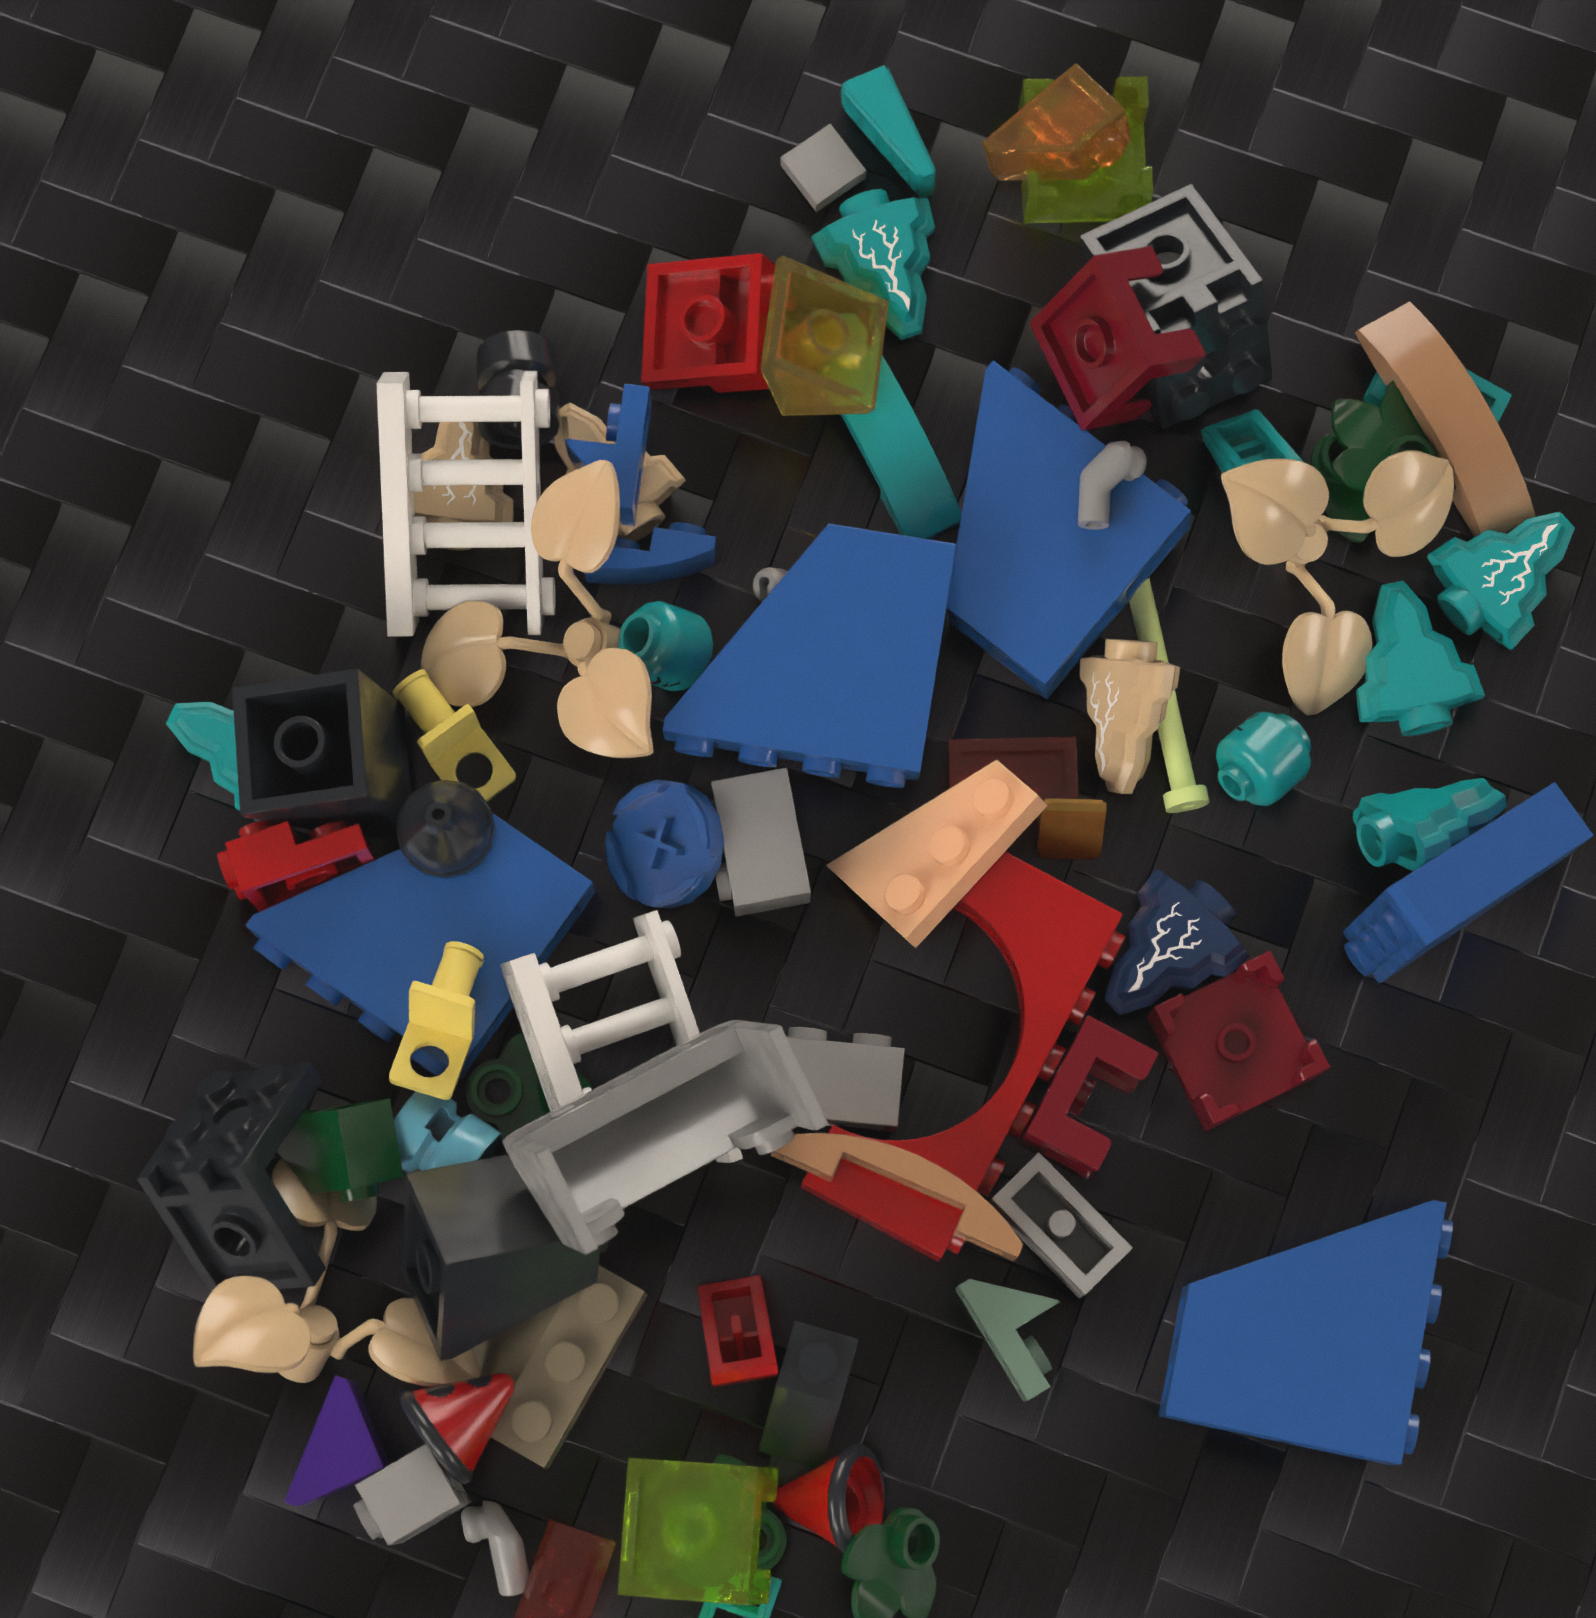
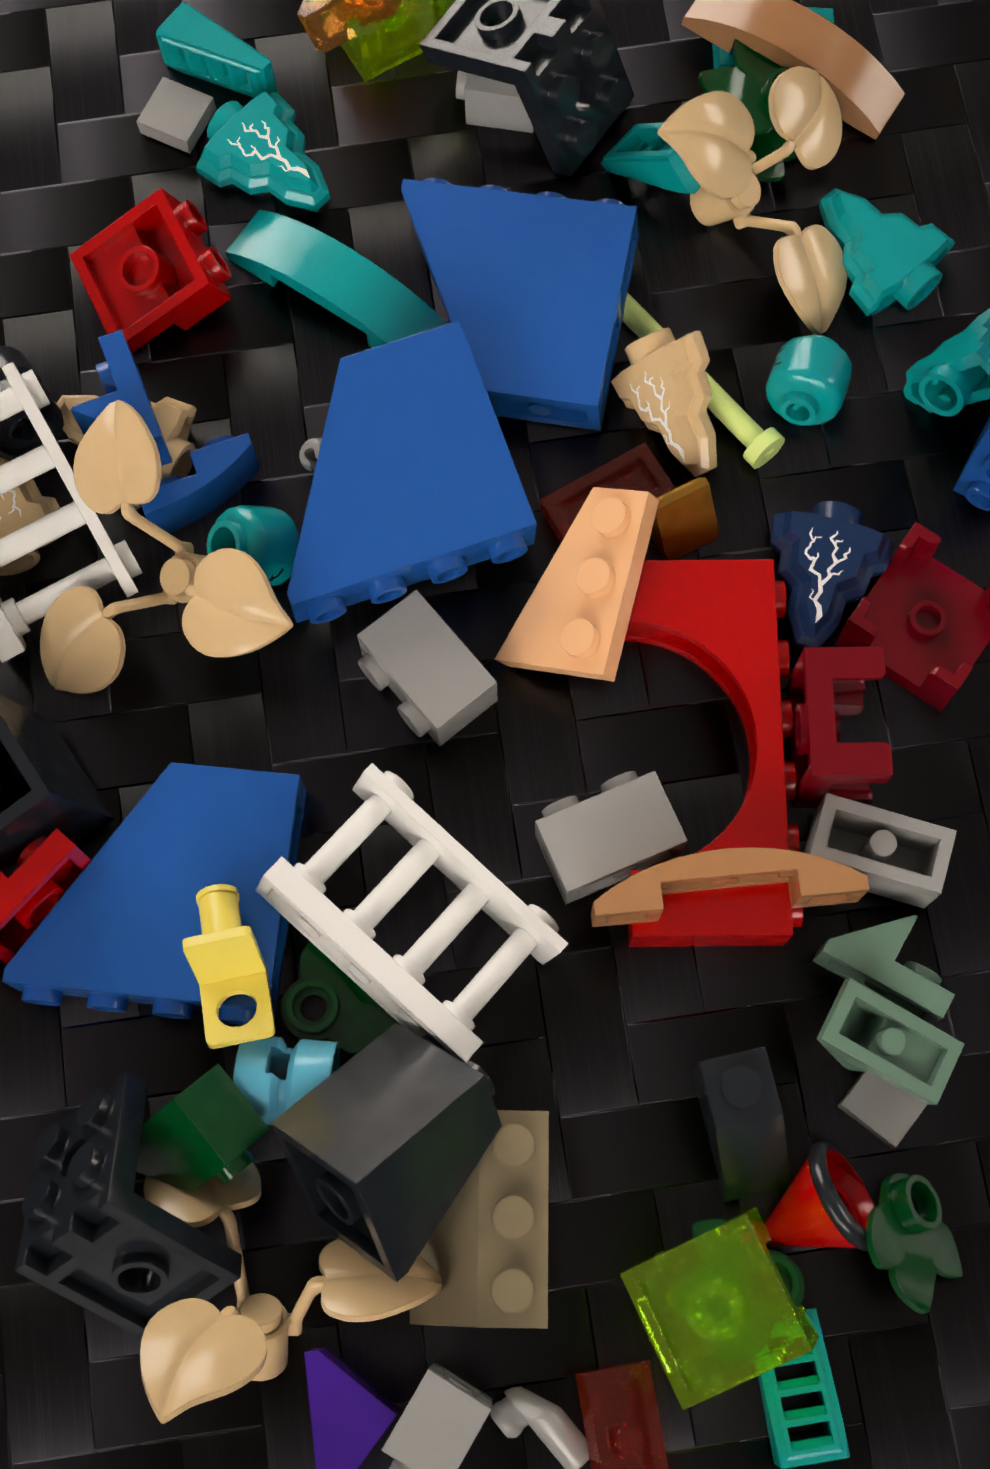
camera: 25 degrees left, 5 degrees down
light yellow bracket [392,669,516,802] -> none
black helmet [396,780,496,879] -> none
red hat [399,1373,515,1484] -> none
light grey windscreen [502,1020,828,1255] -> none
blue tile [604,779,724,909] -> none
red slope [697,1275,778,1387] -> none
clear yellow slope [760,255,889,416] -> none
dark red panel [1029,246,1206,431] -> none
light grey arm [1078,441,1147,530] -> none
teal rock [1427,512,1575,650] -> none
none -> sand green slope [817,978,965,1105]
none -> light grey tile [838,1071,927,1149]

